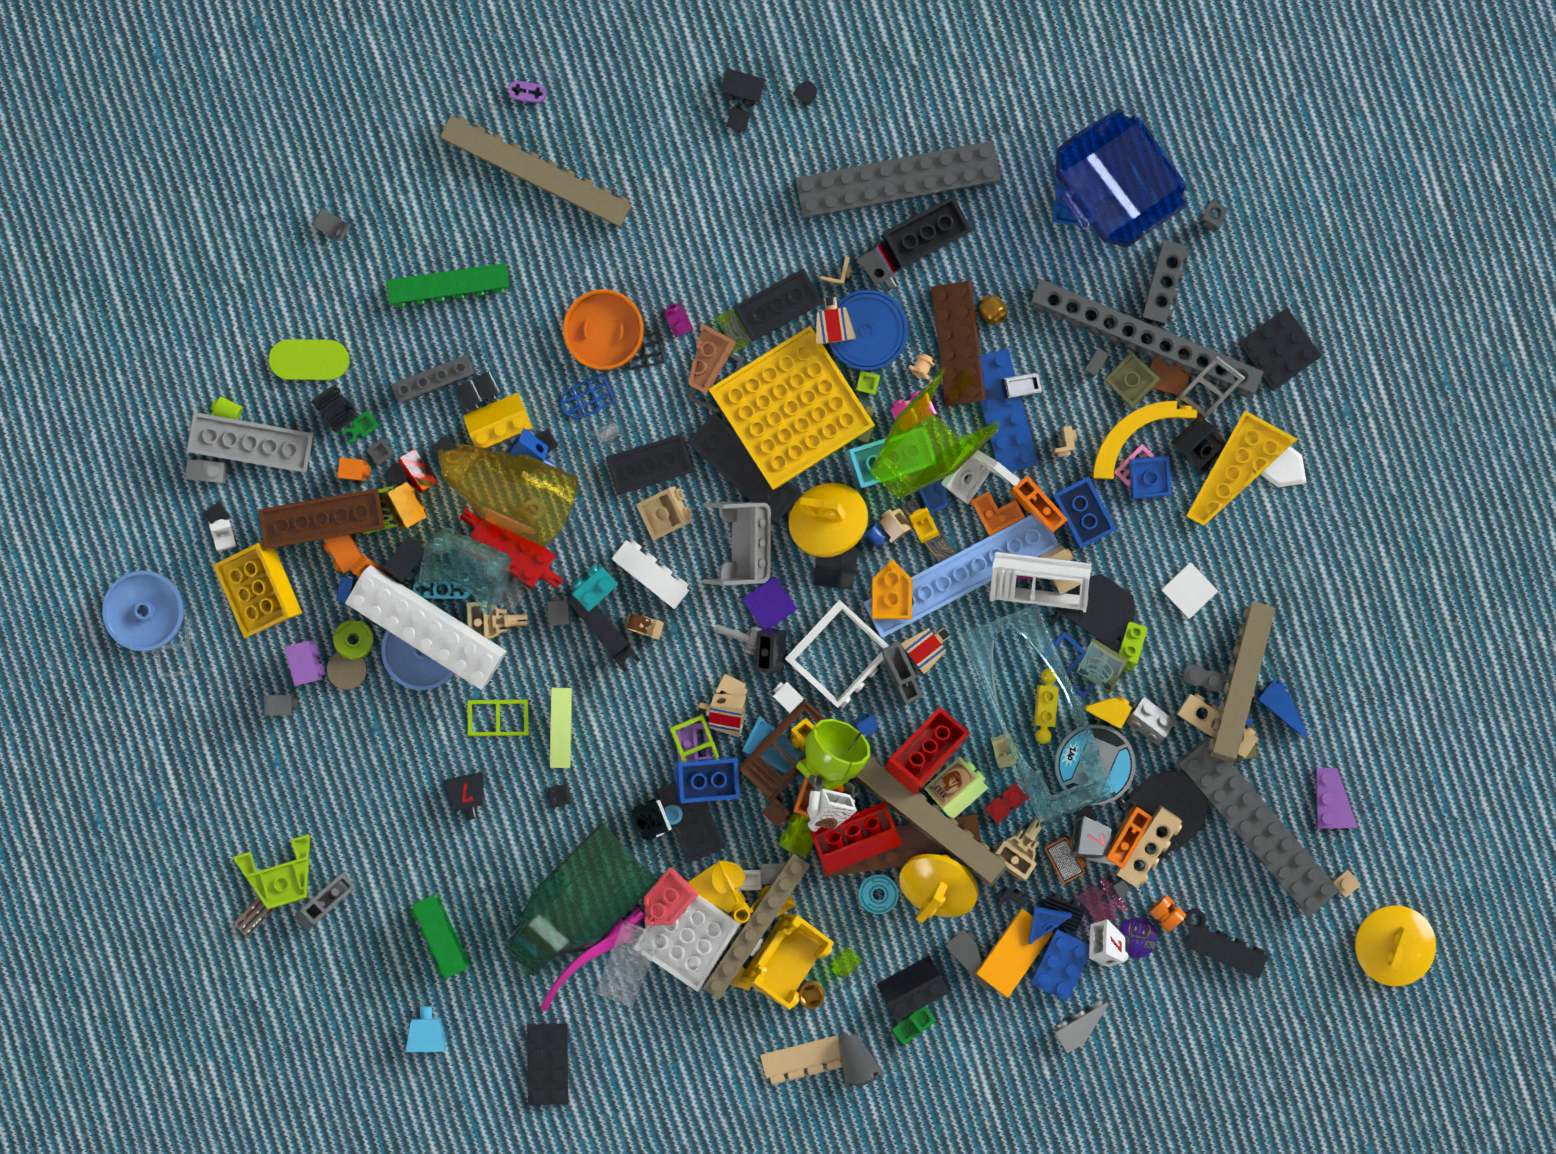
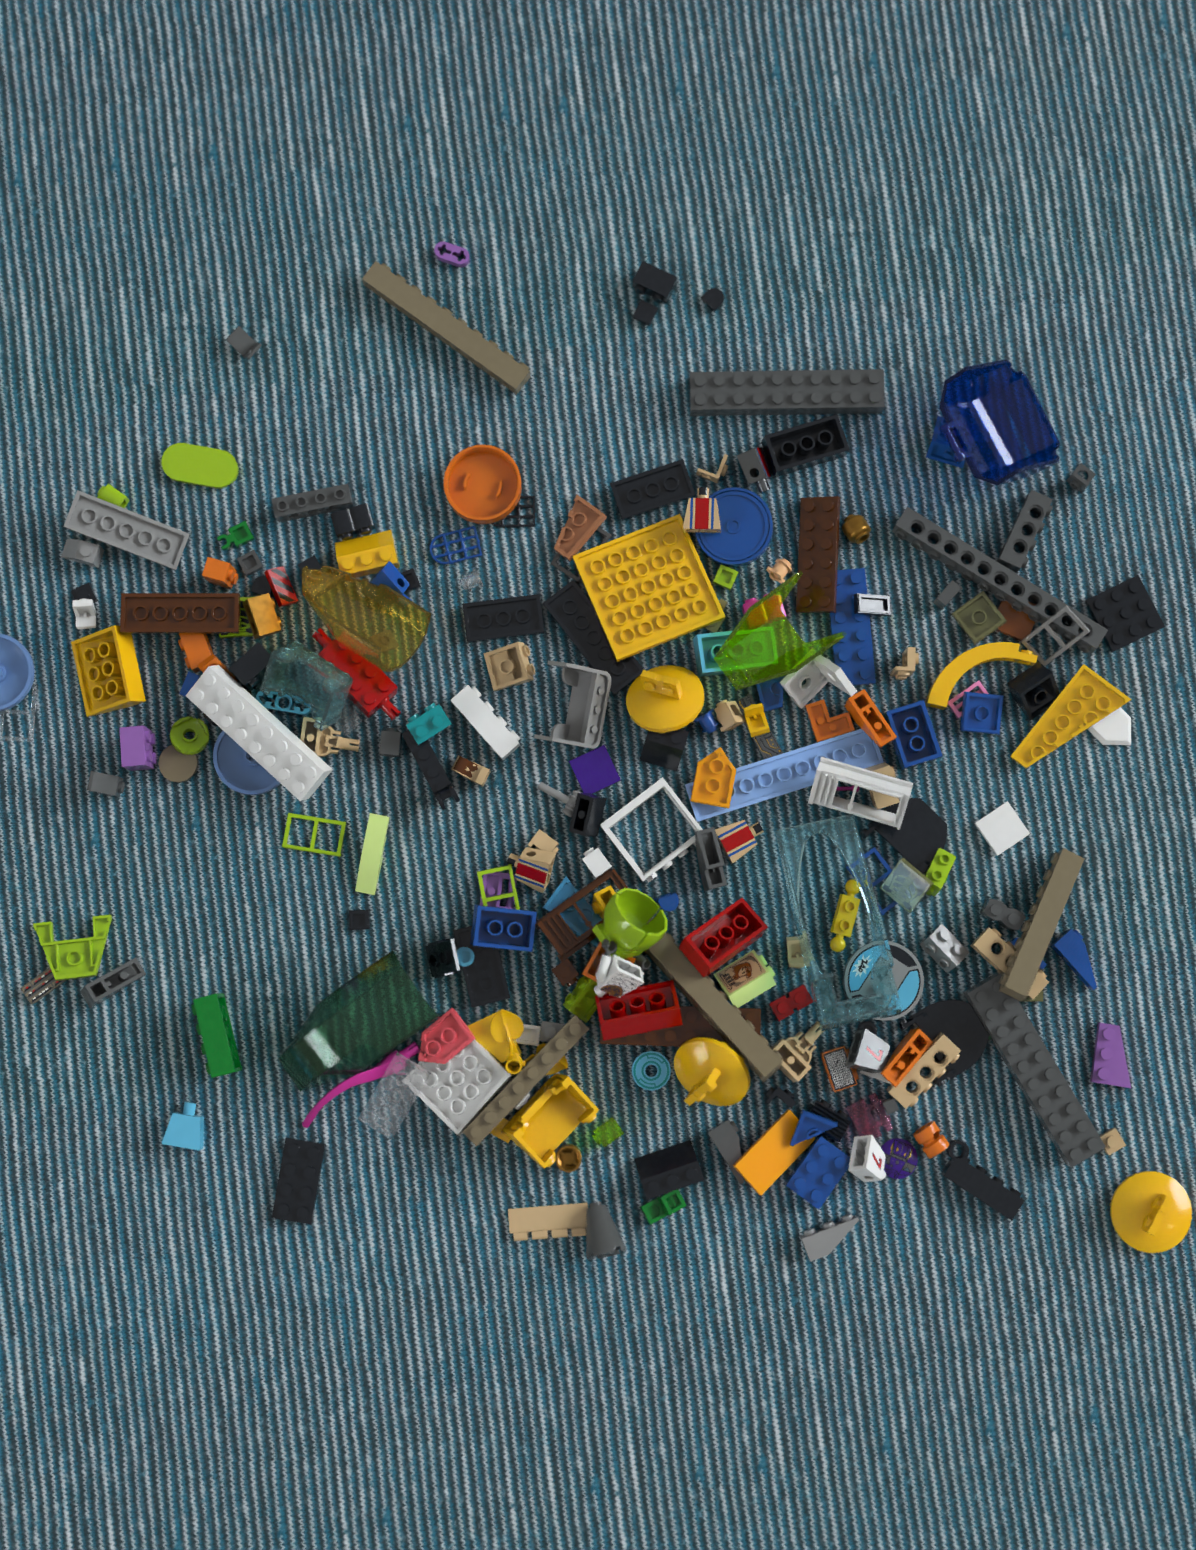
camera: 15 degrees right, 5 degrees down
black brick [312,385,357,432] -> none
green brick [386,263,510,308] -> none
black torso [444,772,485,820] -> none
magenta bracket [663,303,693,338] -> none
tile [715,308,753,353] -> none
yellow slope [1082,696,1133,729] -> none

